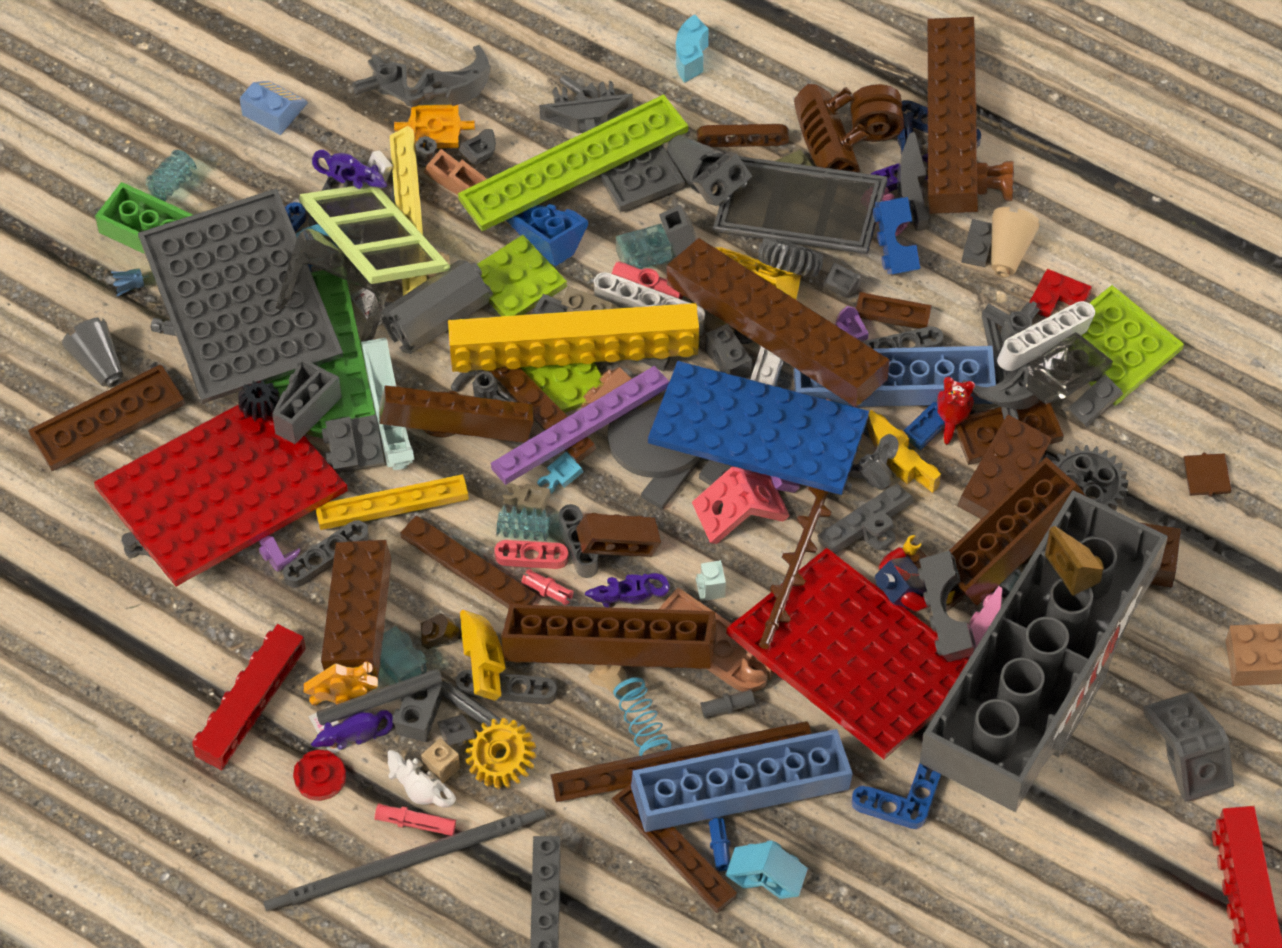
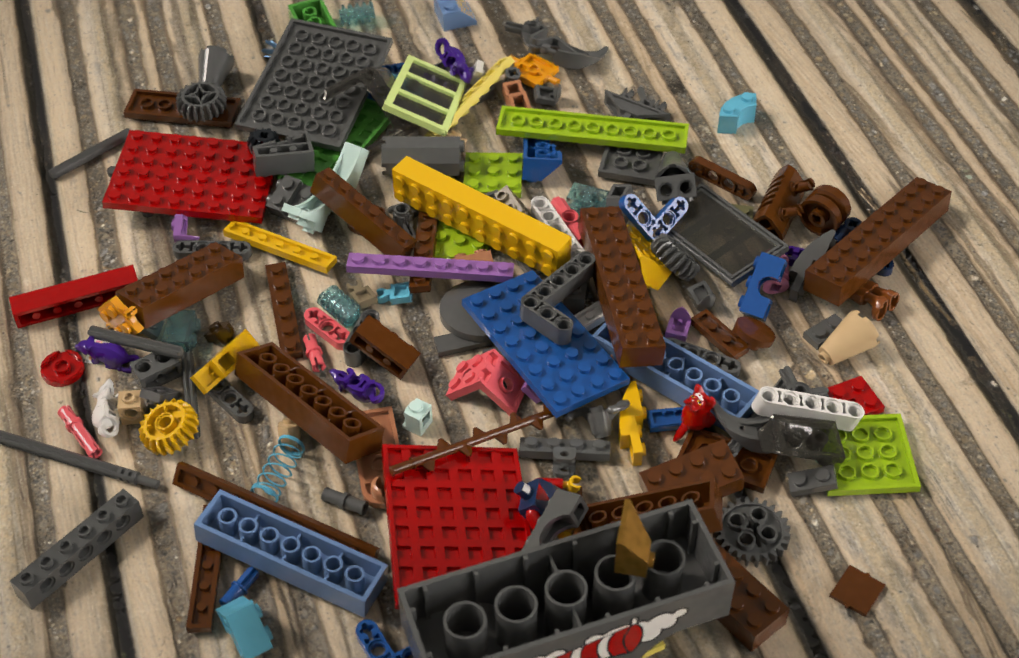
camera: 40 degrees right, 10 degrees down
none -> dark grey axle [48,128,130,180]
none -> dark grey gear [176,80,227,123]
none -> dark grey beam [519,251,595,345]
none -> blue beam [619,194,688,243]
none -> reddish brown tile [731,316,776,351]

